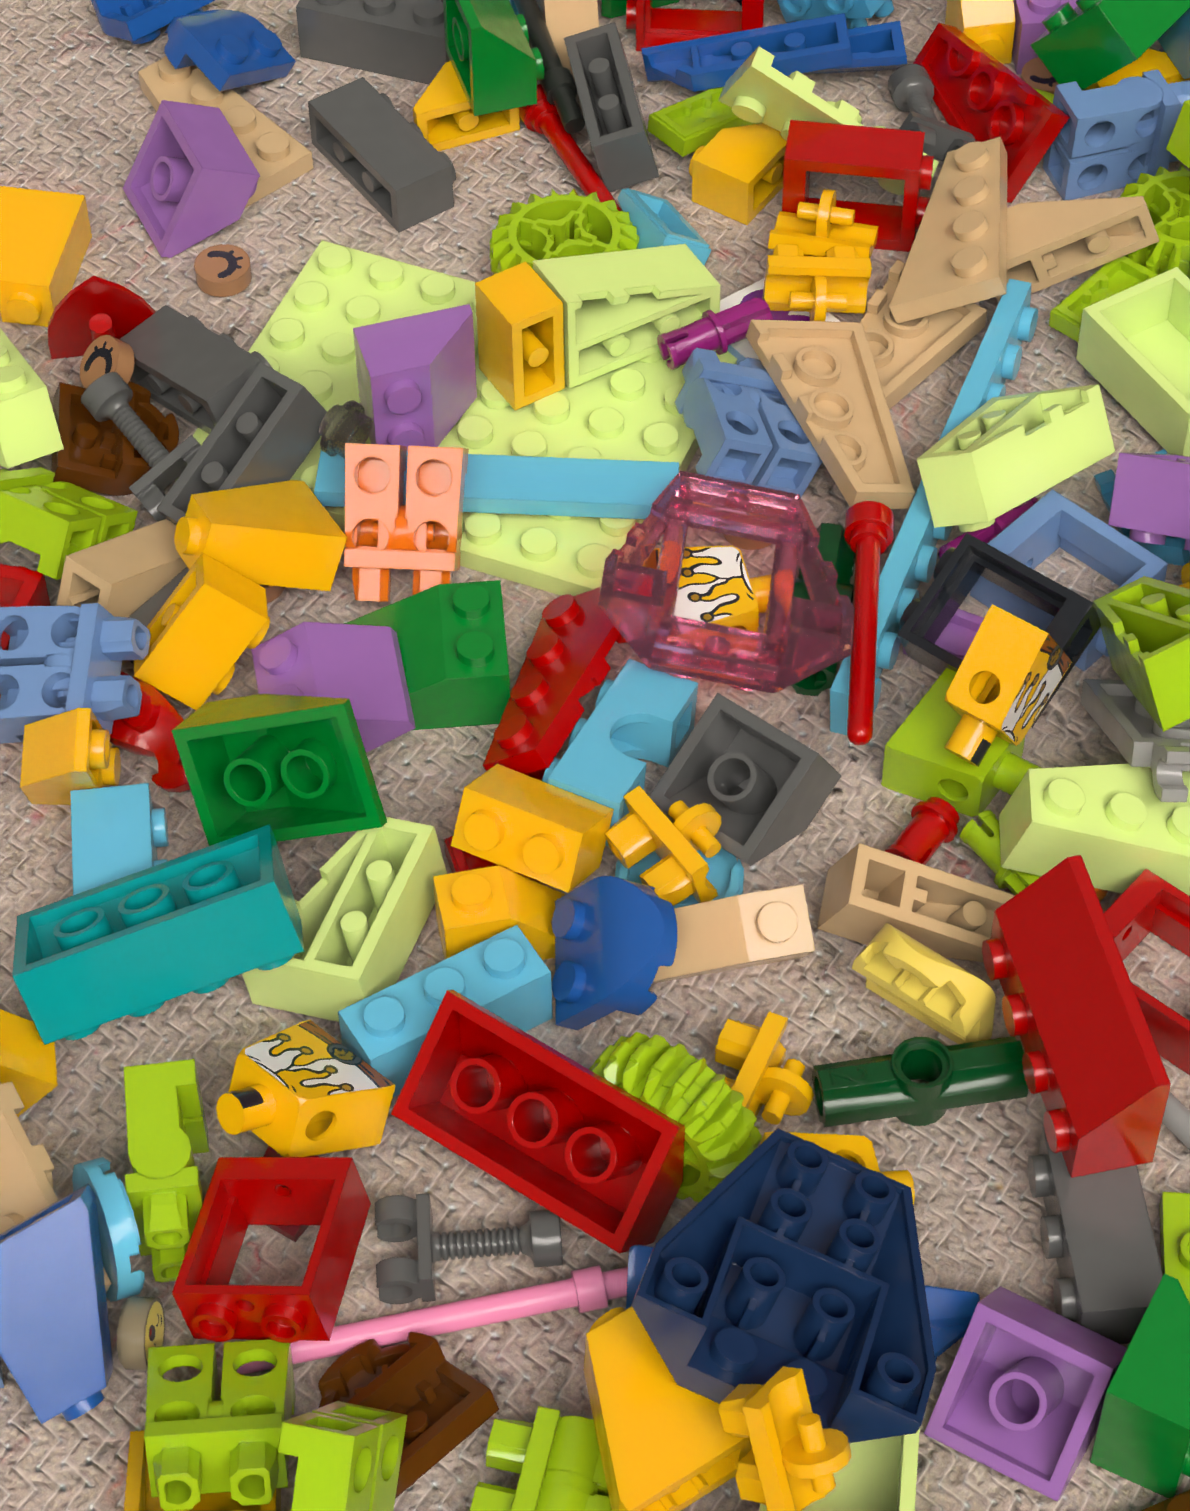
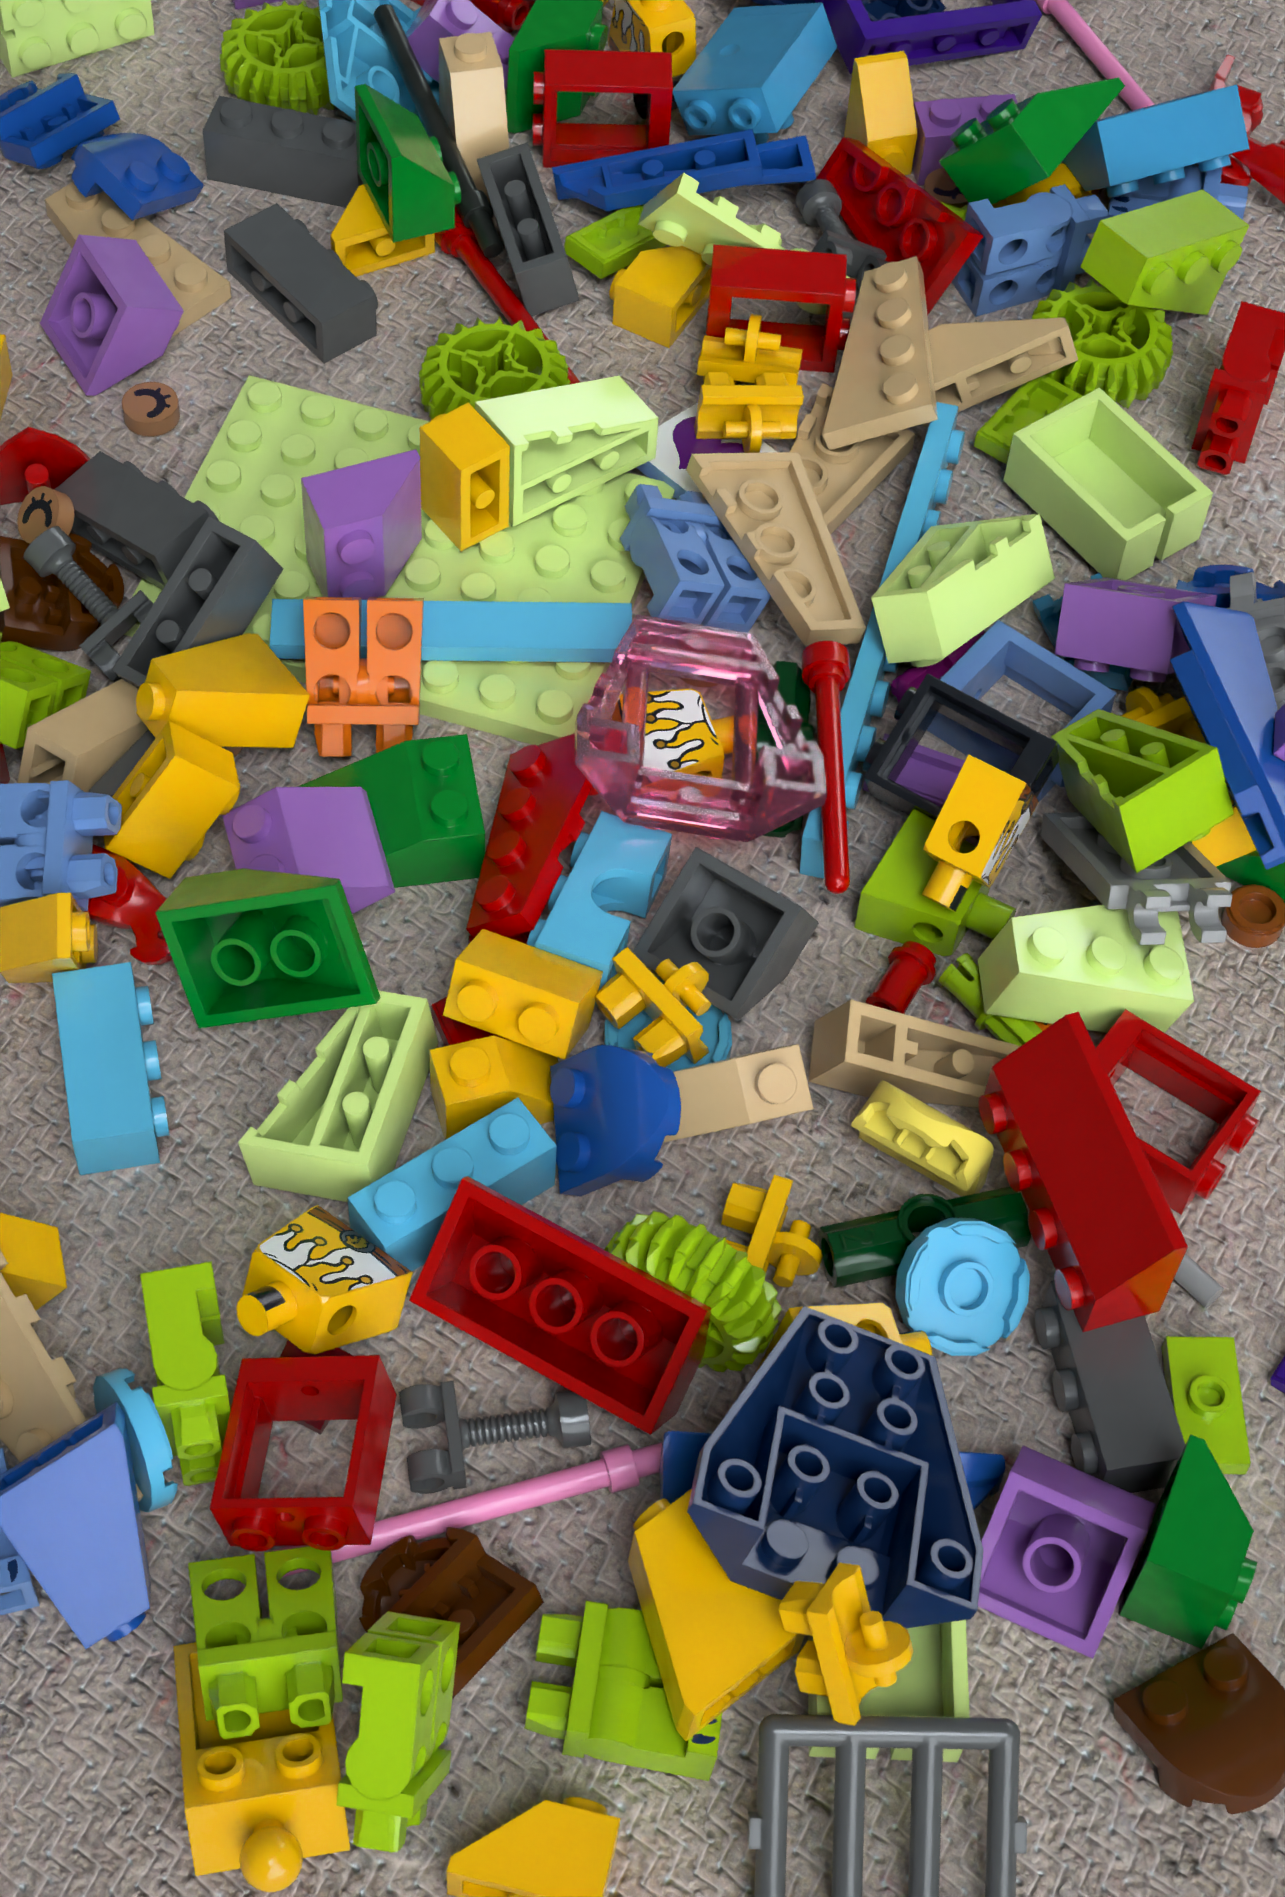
camera: 10 degrees left, 5 degrees up
teal slope [12,824,304,1045] -> none
dark tan tile [117,1296,165,1371] -> none
clear smoke plate [318,400,373,459] -> none
medium azure slope [618,188,712,265] -> none
magenta axle [657,297,773,370] -> none
none -> medium azure tile [895,1218,1030,1356]

